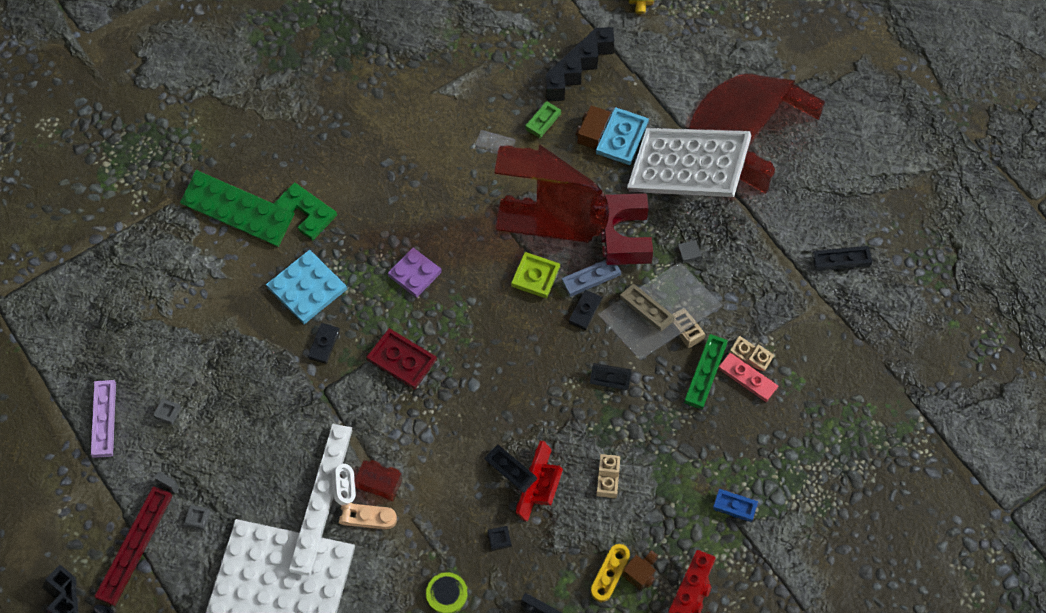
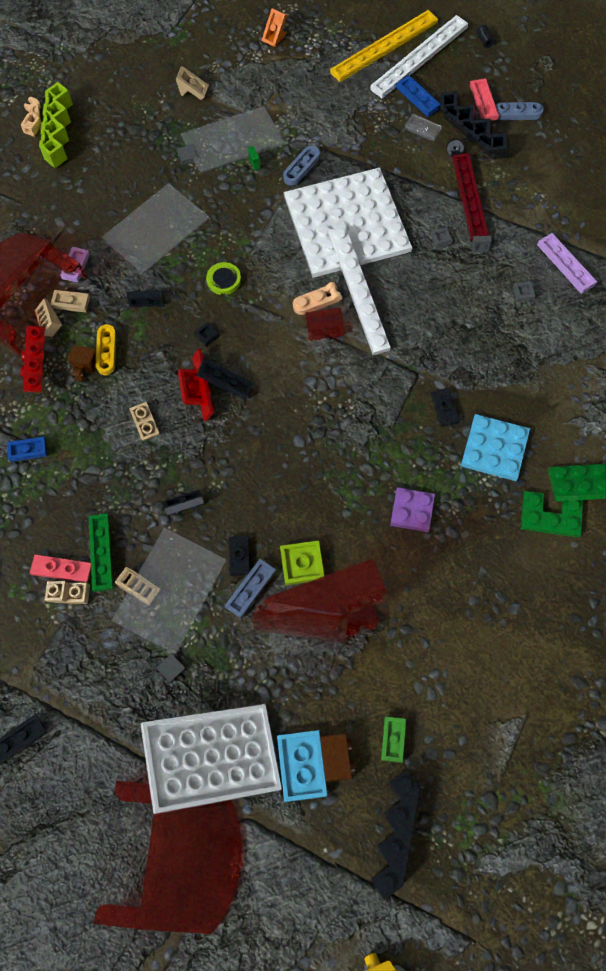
camera: 155 degrees right, 5 degrees up
white plate [332,464,355,505] -> none
dark red plate [366,328,437,390] -> none
clear plate [475,130,516,157] -> none
dark red arch [598,194,653,265] -> none
dark tan plate [620,284,675,332] -> none

